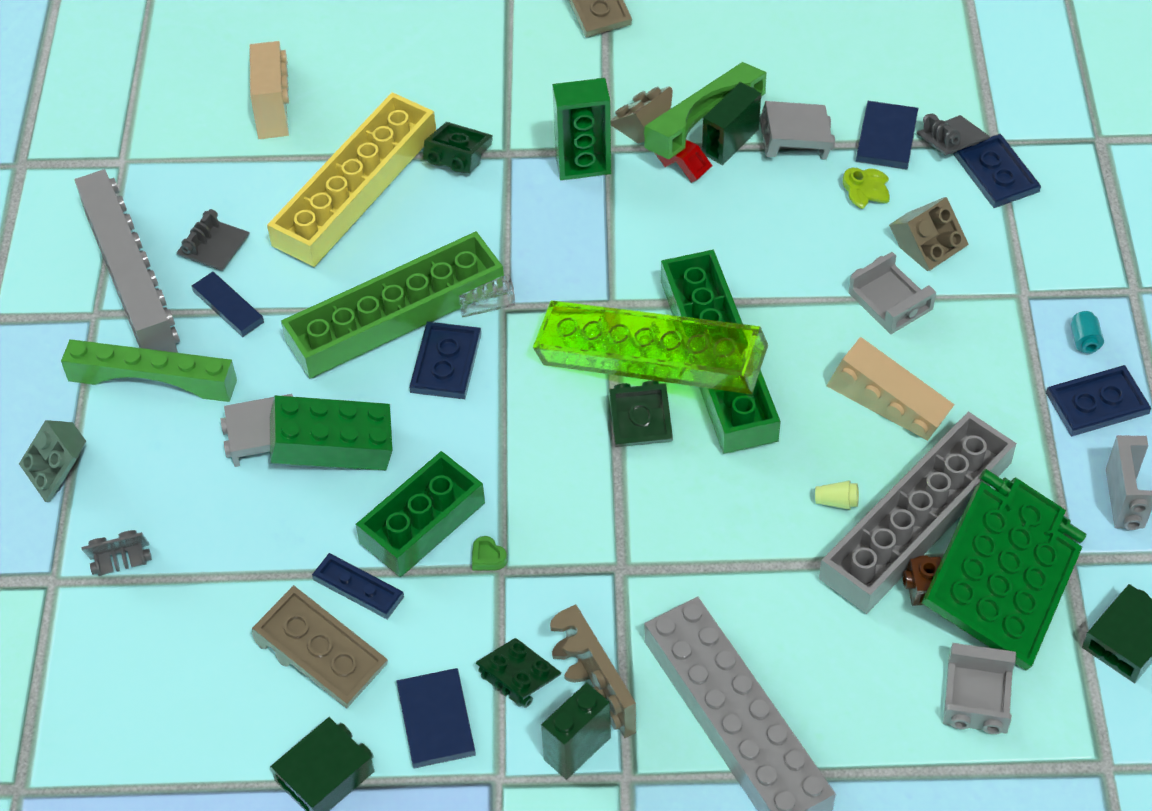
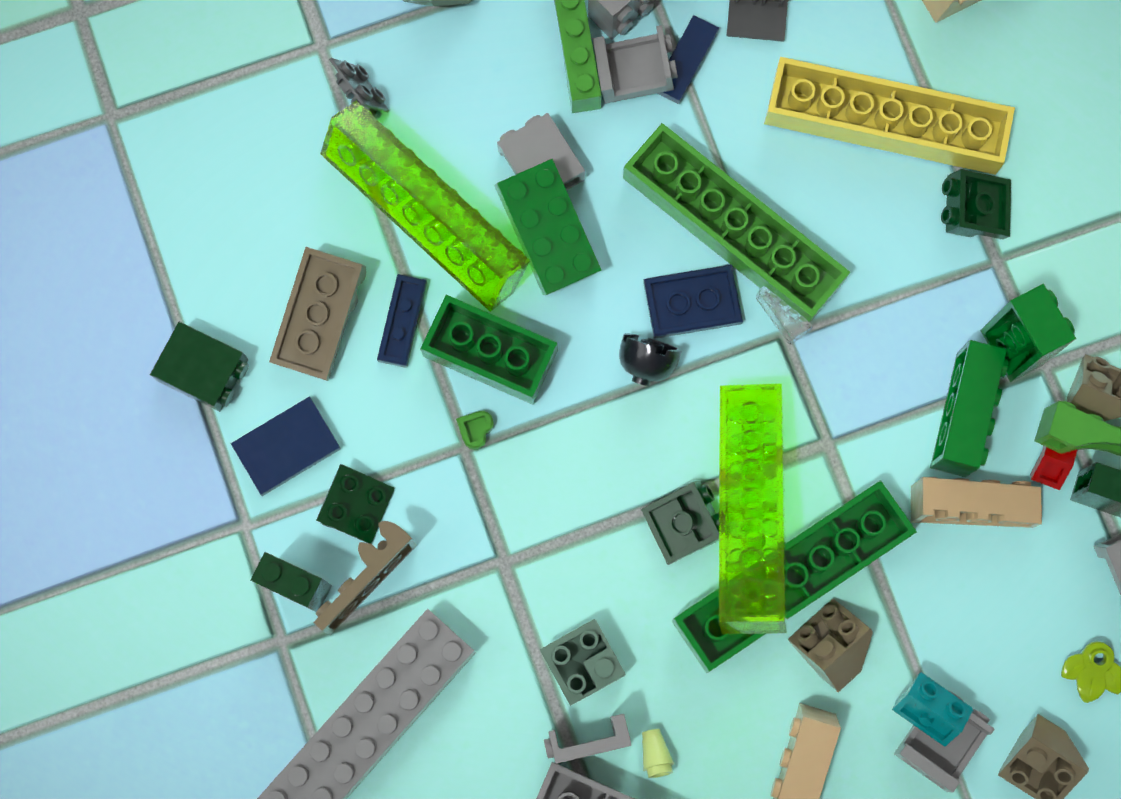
camera: 70 degrees right, 25 degrees up
none -> clear neon green brick [320,101,530,312]
none -> sand green slope [540,619,626,706]
none -> light grey panel [544,714,632,764]
none -> light grey panel [592,25,678,104]
none -> black cylinder [619,333,682,386]
none -> dark tan slope [788,598,873,692]
none -> teal bracket [892,672,973,747]
none -> tan wedge [911,477,1042,528]
none -> green brick [930,340,1009,478]

